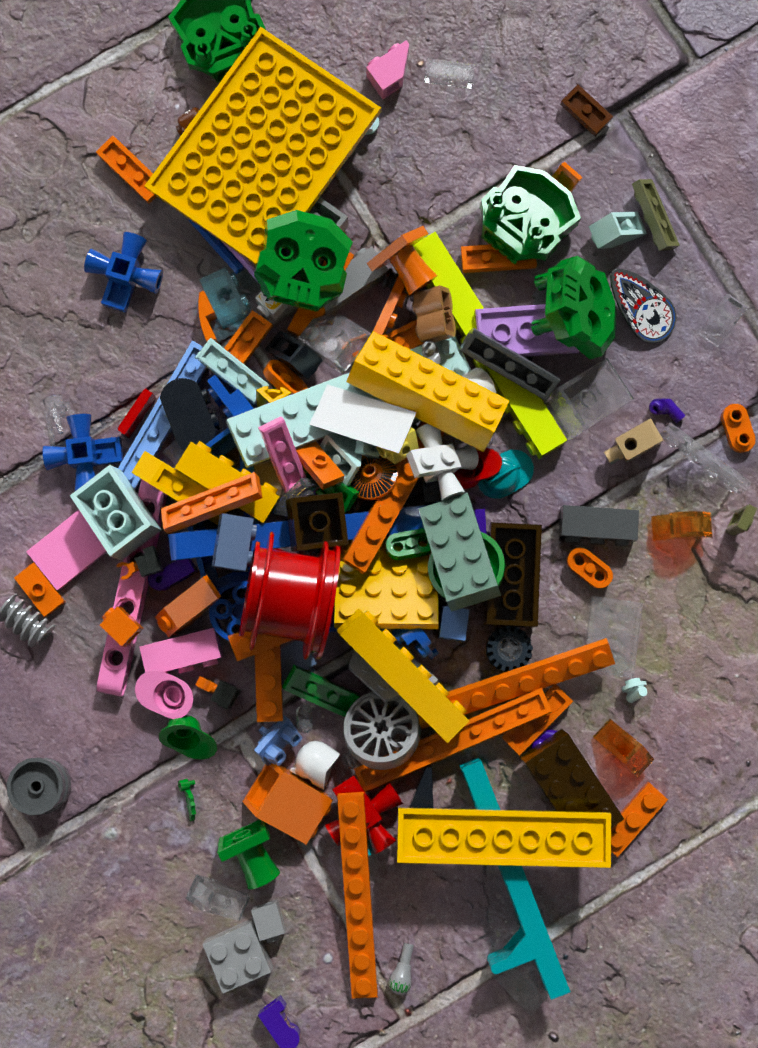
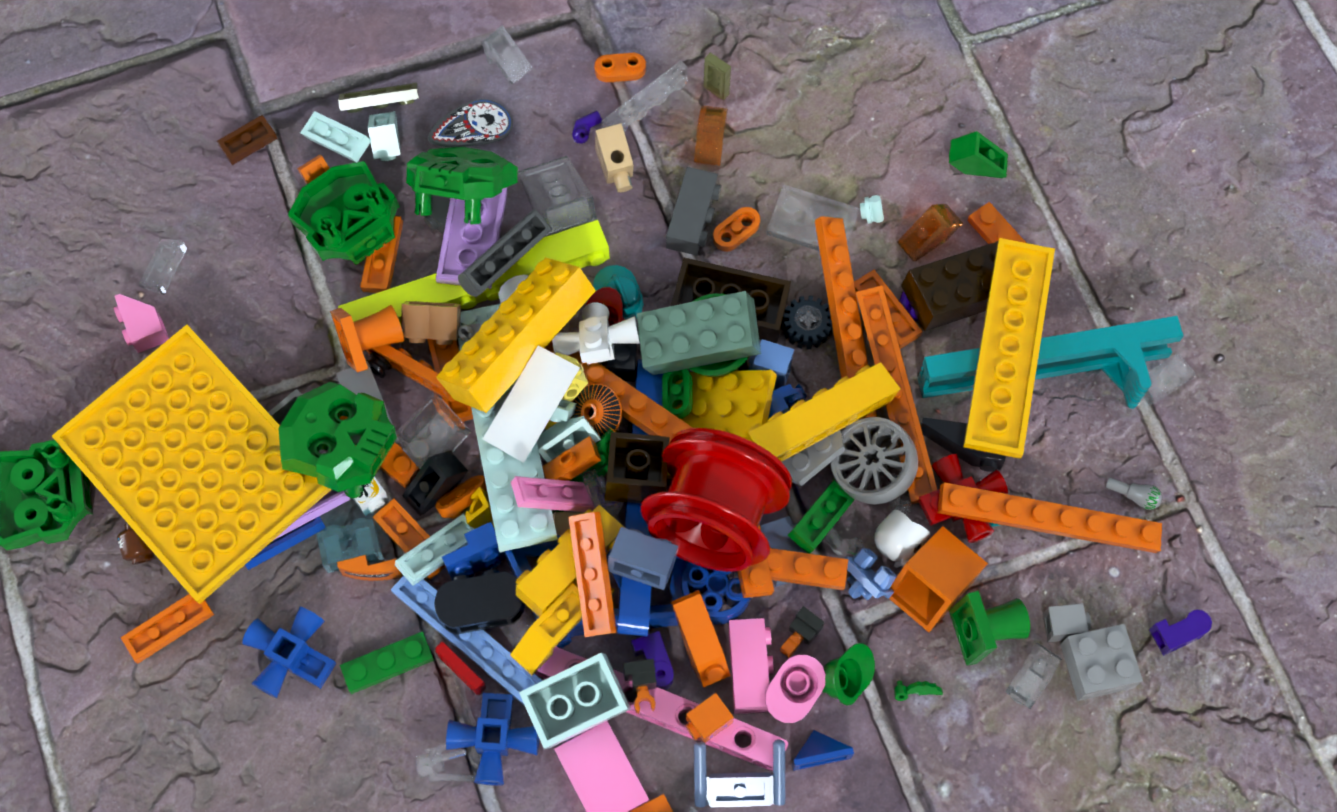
camera: 80 degrees left, 15 degrees down
none -> light aqua plate [300,111,372,163]
none -> green plate [340,631,434,694]
none -> plate [694,740,785,807]
none -> blue slope [792,730,854,771]
none -> green slope [949,131,1008,178]

